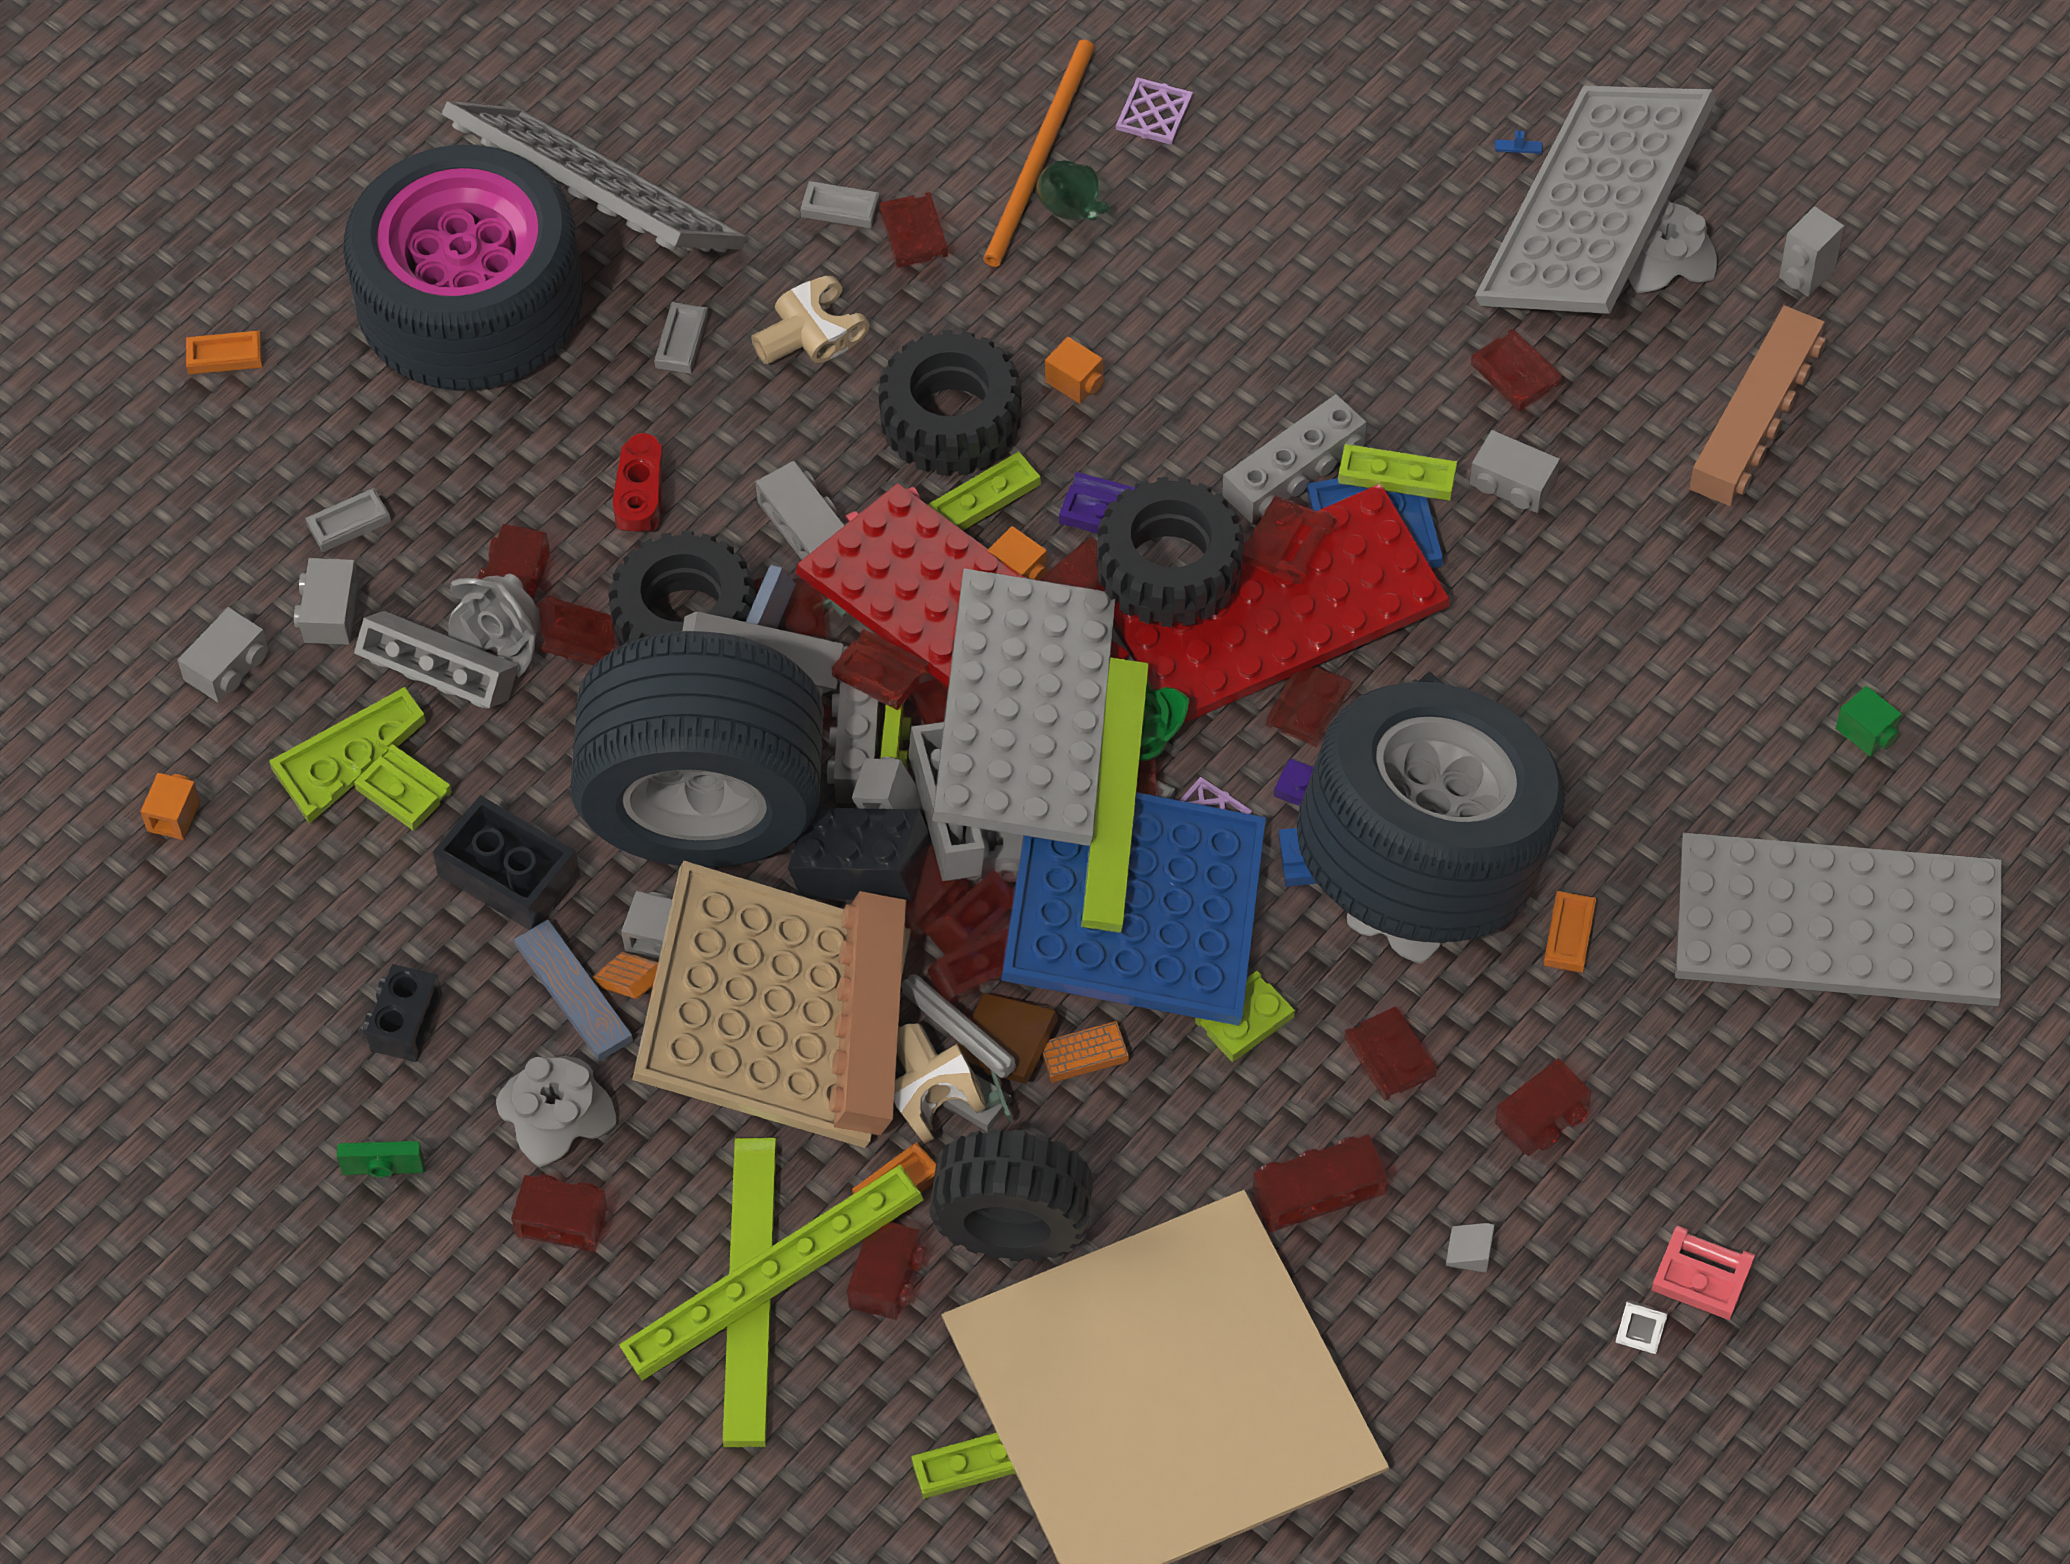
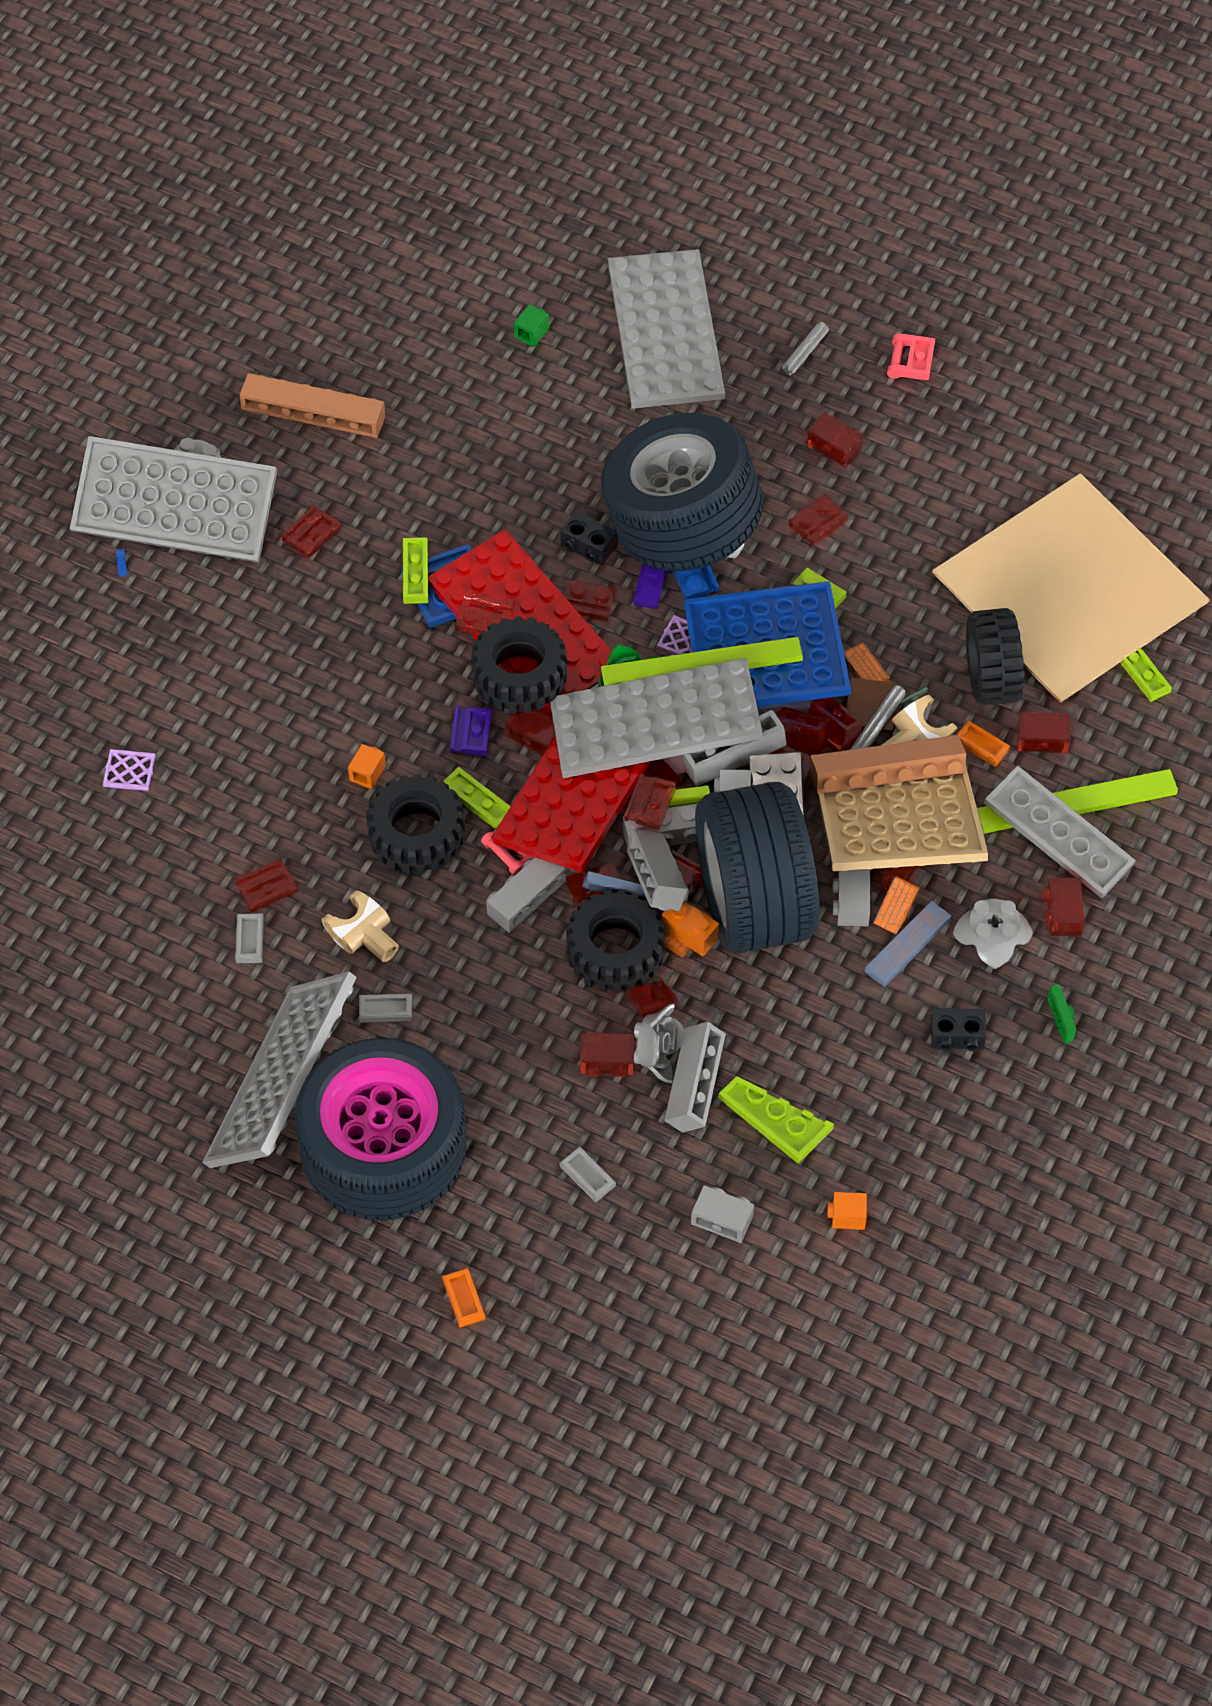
camera: 105 degrees left, 0 degrees up
light grey brick [294,558,359,645] -> none
lime plate [354,744,452,831] -> none
black brick [432,795,580,930] -> none
red piece [612,433,663,532] -> none
lime tile [619,1165,924,1381] -> none
orange piece [983,39,1095,267] -> none
orange brick [987,526,1048,581] -> none
clear green hat [1037,160,1109,221] -> none
light grey brick [1223,394,1366,524] -> none
clear red brick [1252,1134,1387,1233] -> none
light grey slope [1446,1223,1495,1273] -> none
light grey brick [1470,430,1560,513] -> none
slope [1616,1300,1668,1354] -> none
light grey brick [1779,206,1844,297] -> none
none -> light grey axle [782,322,829,375]
none -> light grey plate [984,766,1136,898]

